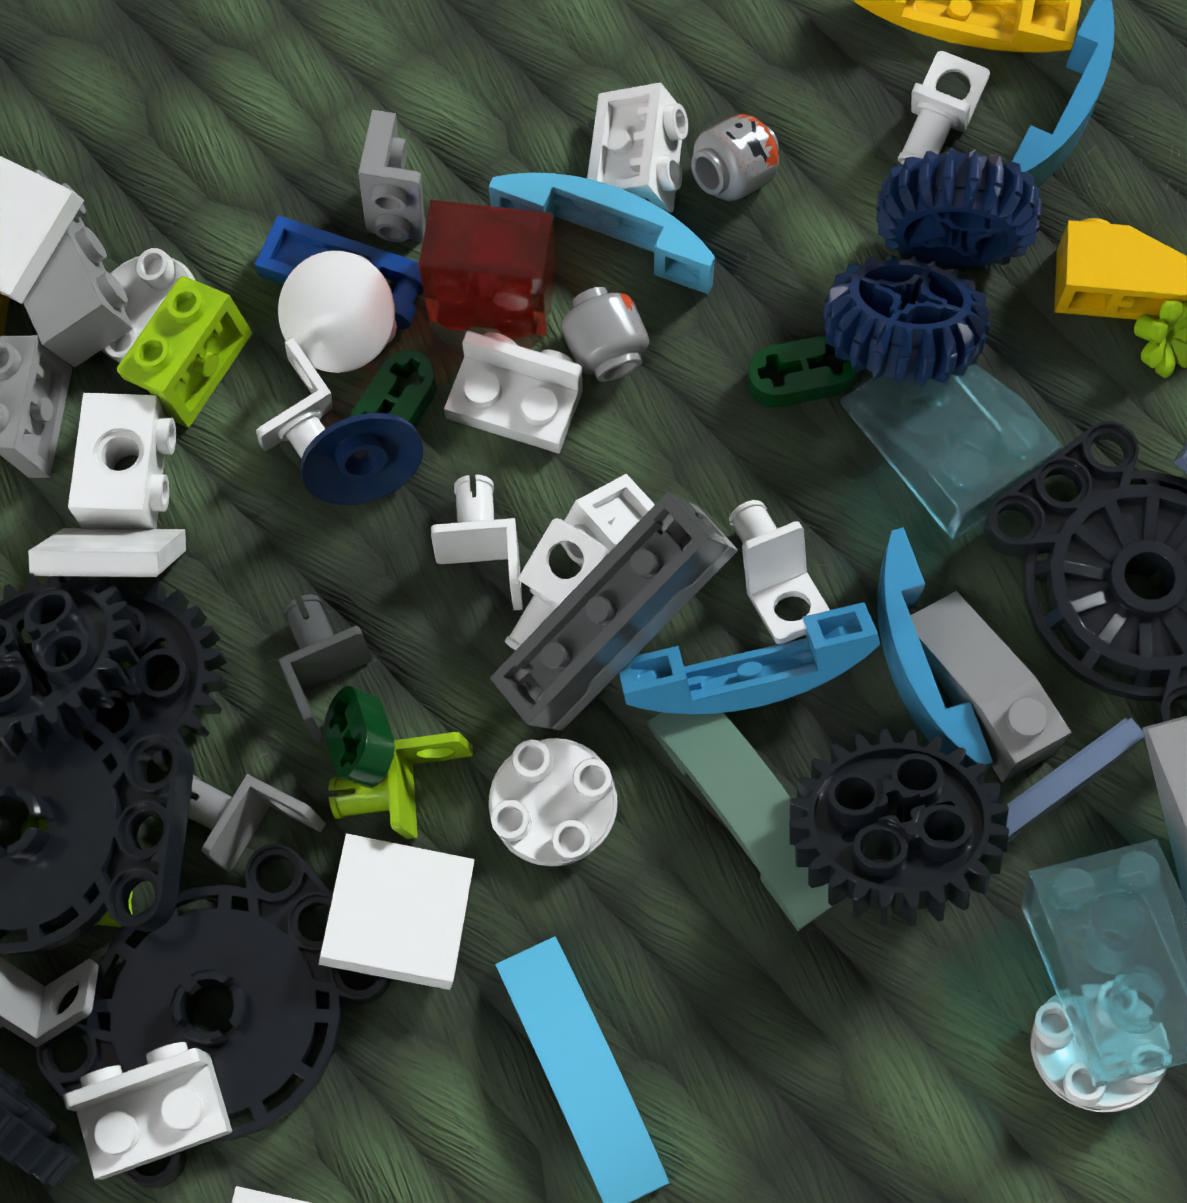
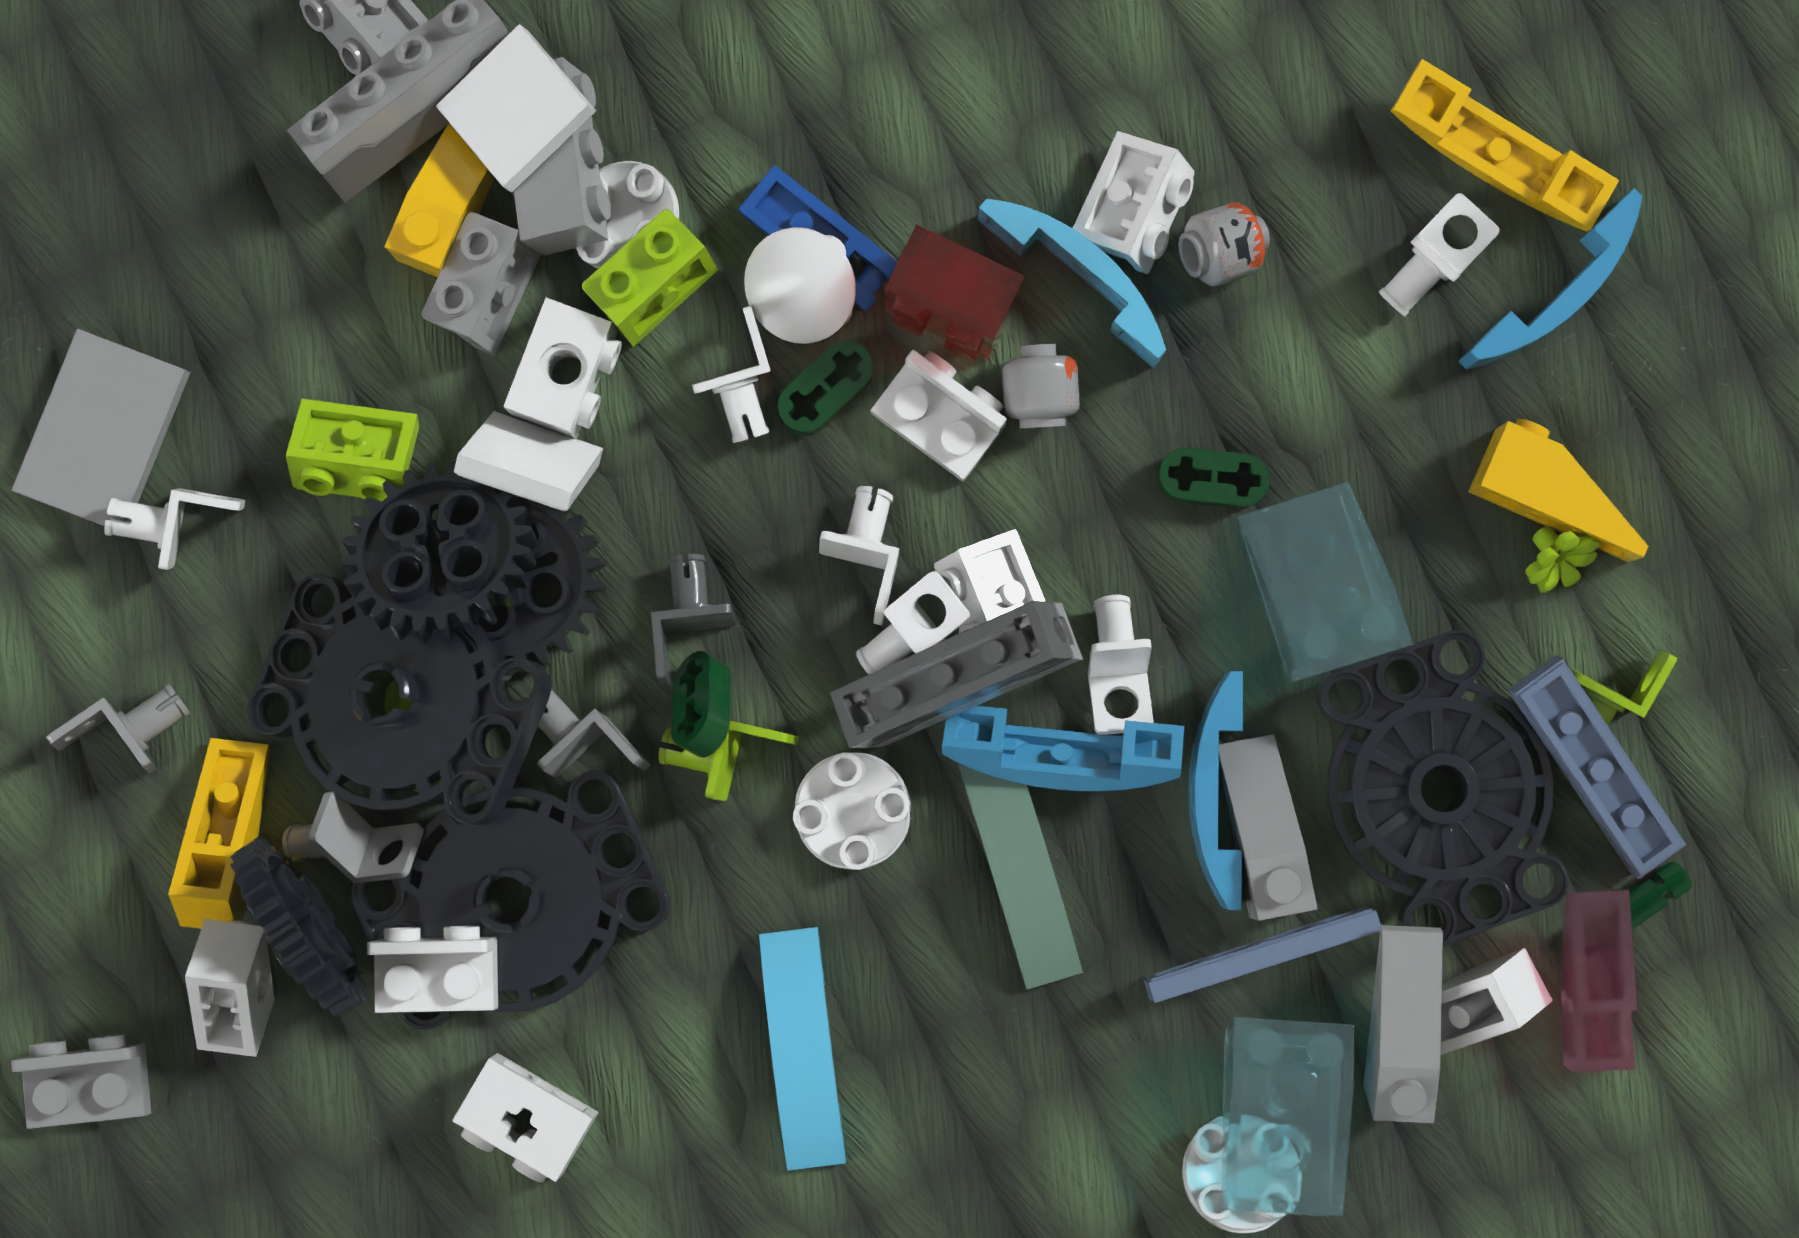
camera: 15 degrees right, 15 degrees up
dark blue dish [300,413,423,505] -> none
white tile [318,834,475,990] -> none
light grey bracket [358,110,425,242] -> none
black gear [789,729,1009,926] -> none
dark blue gear [822,255,990,386] -> none
dark blue gear [876,148,1042,272] -> none

